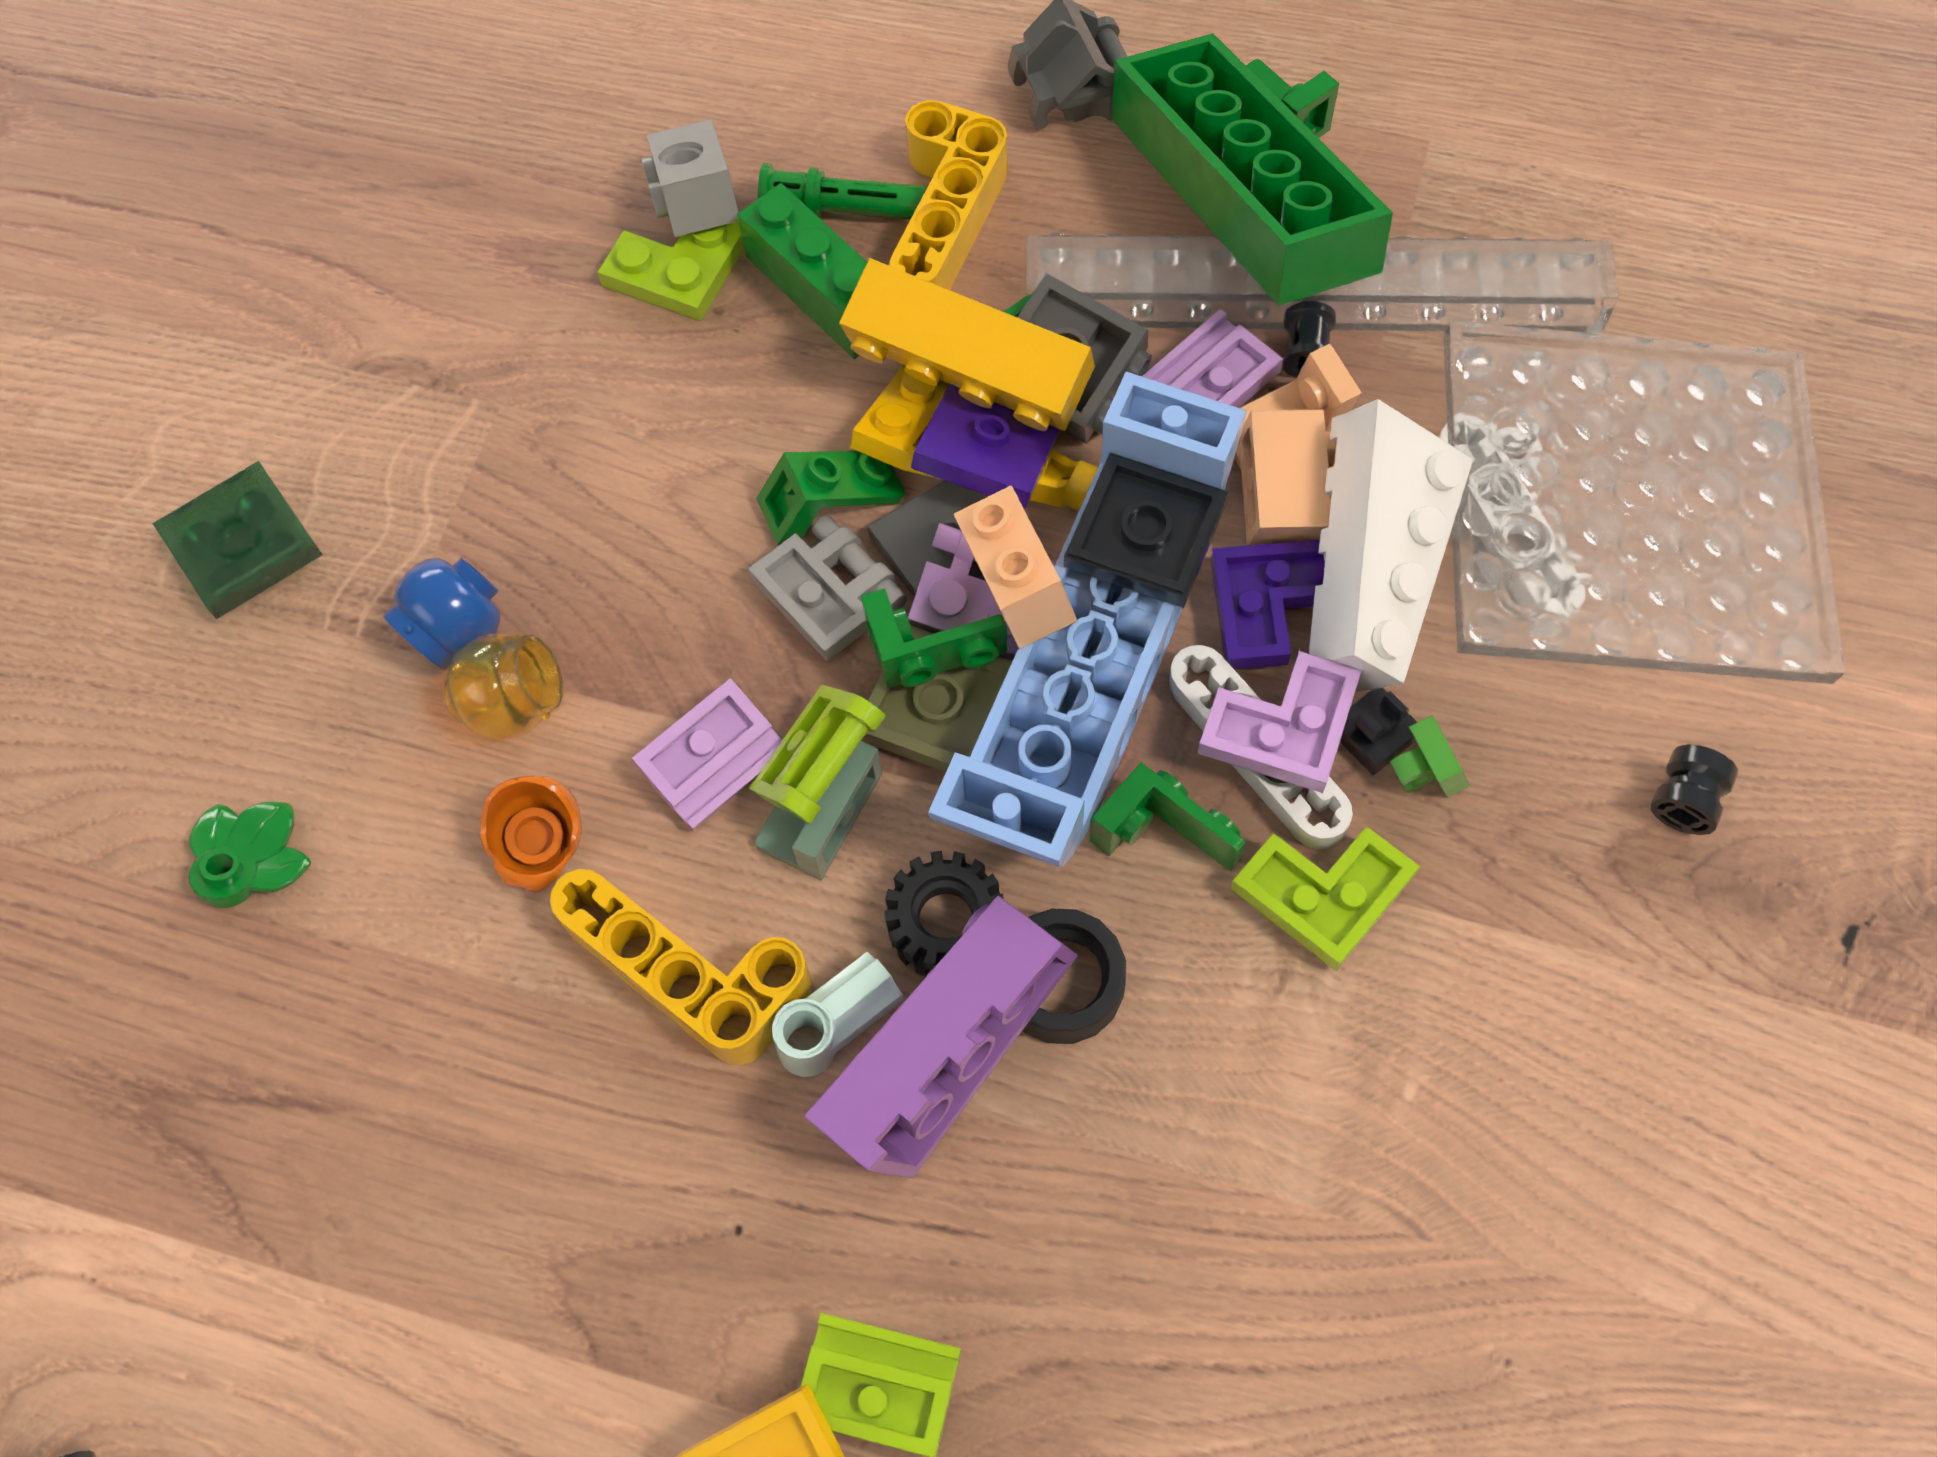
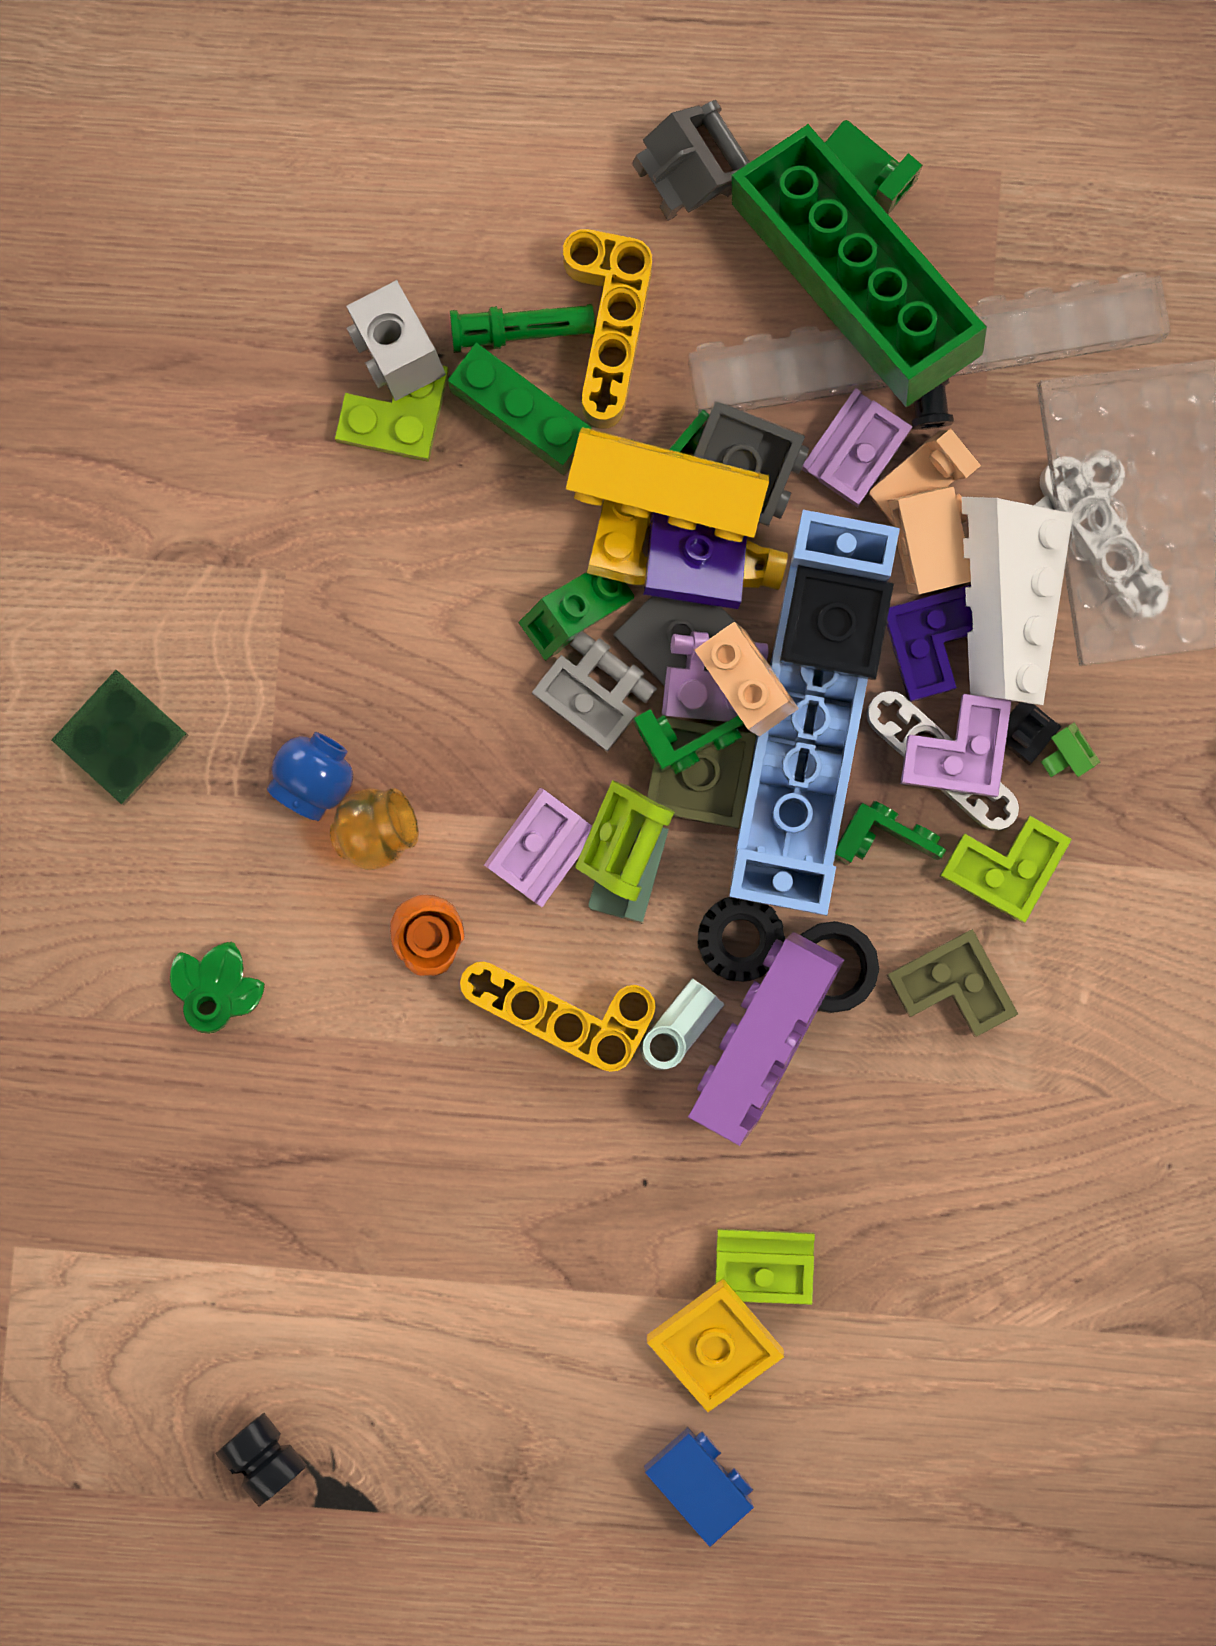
camera: 15 degrees left, 20 degrees up
none -> olive plate [886,929,1018,1037]

